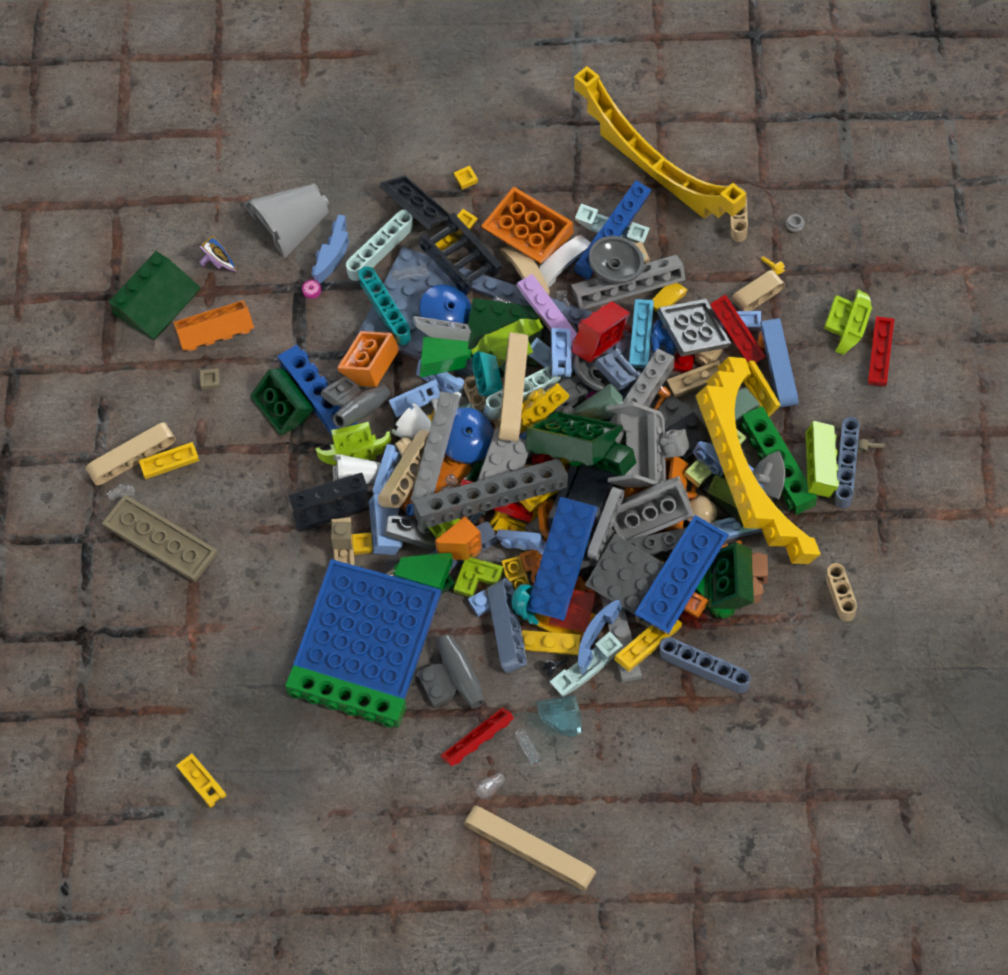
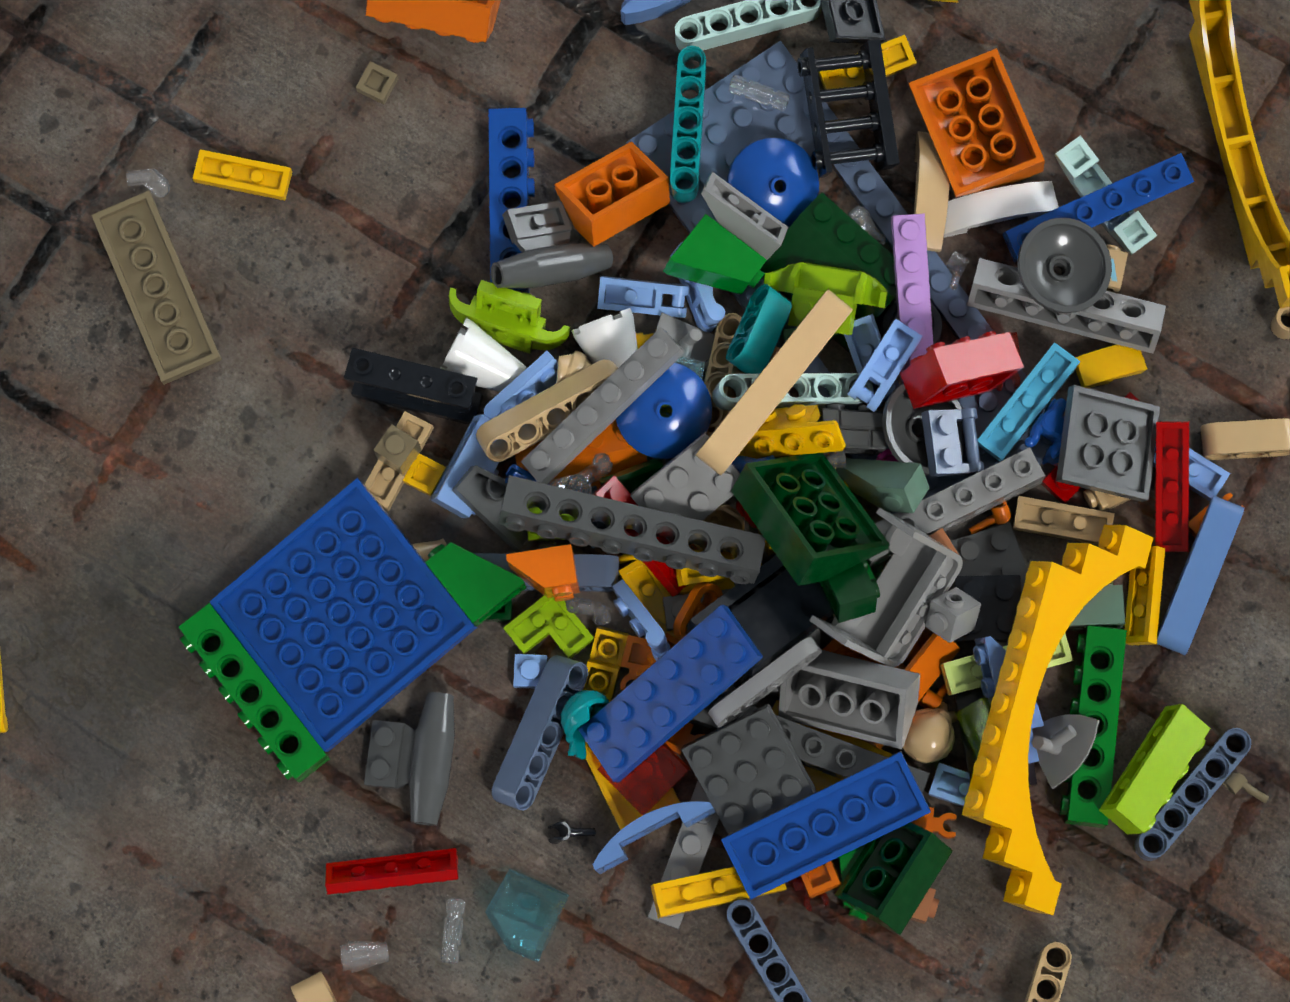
camera: 35 degrees right, 15 degrees up
tan beam [86,423,176,485] -> none
dark green slope [250,369,315,436] -> none
tile [302,280,321,299] -> none
yellow plate [522,630,581,655] -> none
light aqua slope [550,632,623,697] -> none
nougat brick [752,553,768,584] -> none

